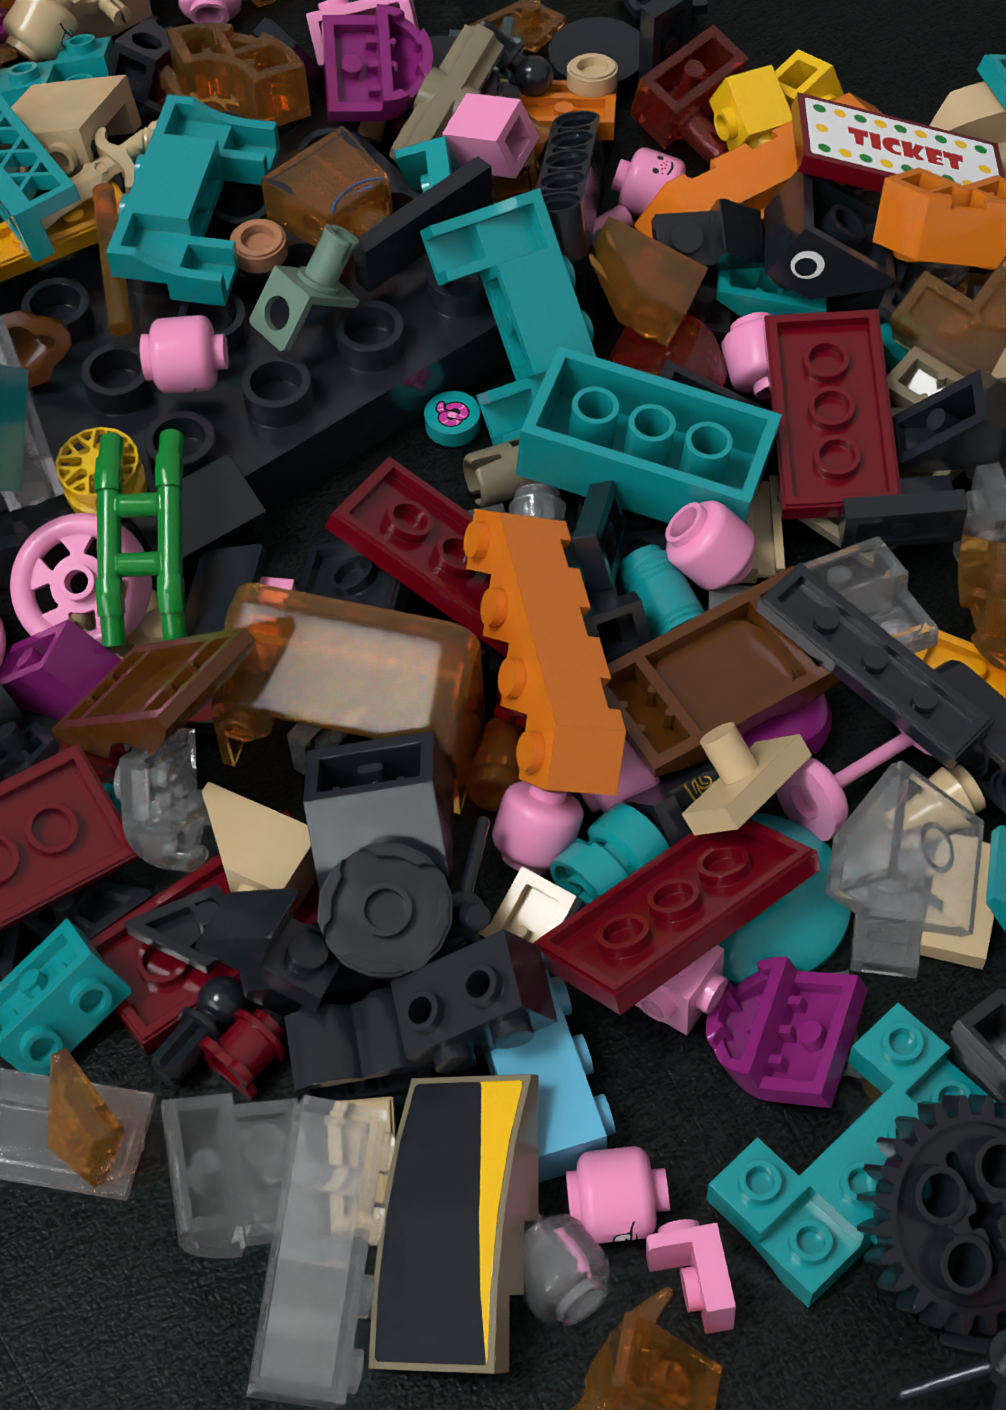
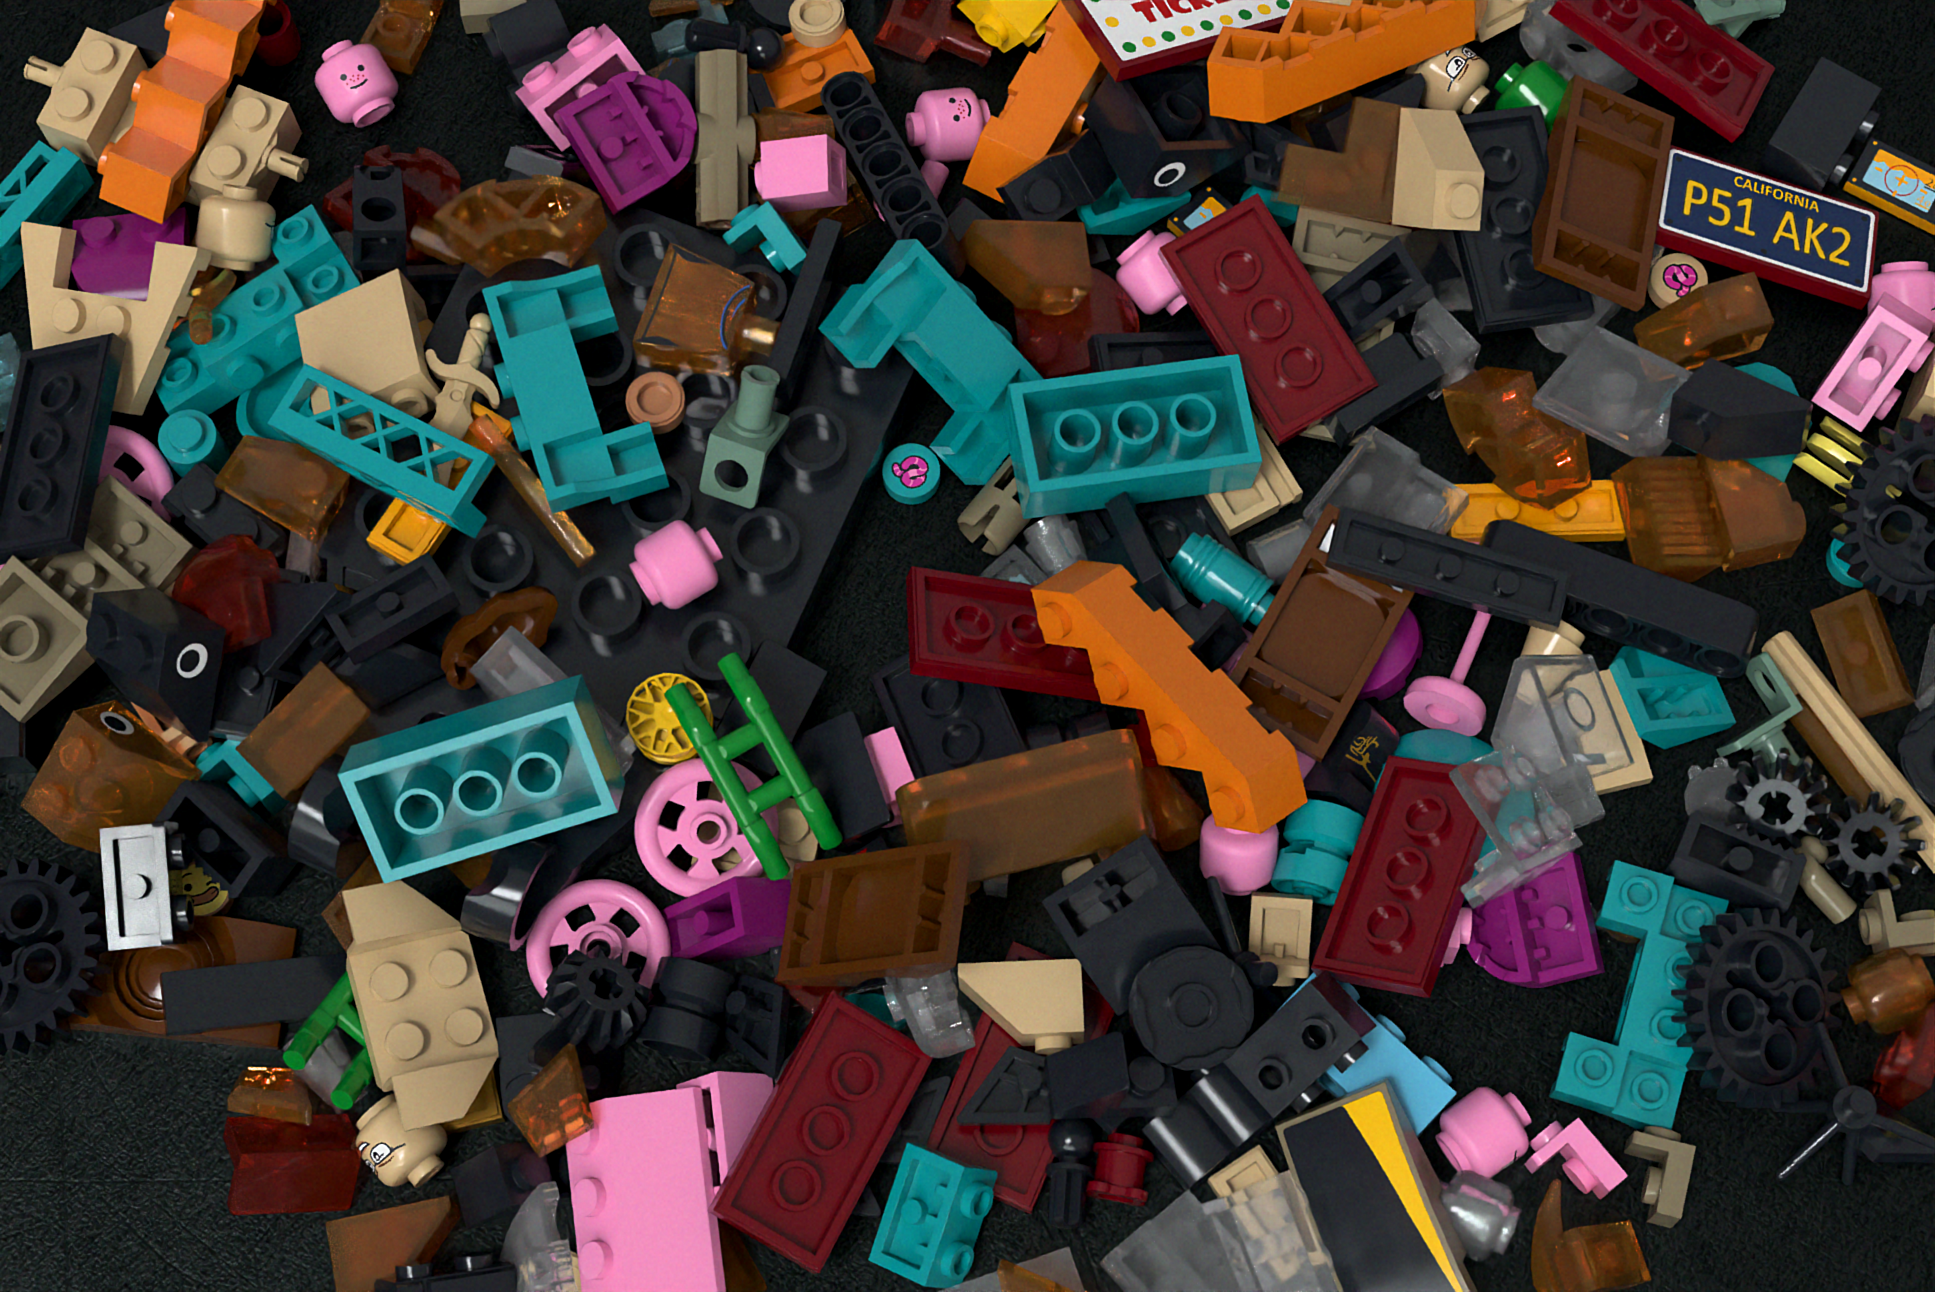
camera: 30 degrees left, 15 degrees up
bright pink head [665,500,756,591] -> none
tan tile [682,722,812,836] -> none
none -> clear bracket [1449,744,1583,909]
none -> dark tan bracket [1624,1126,1696,1228]

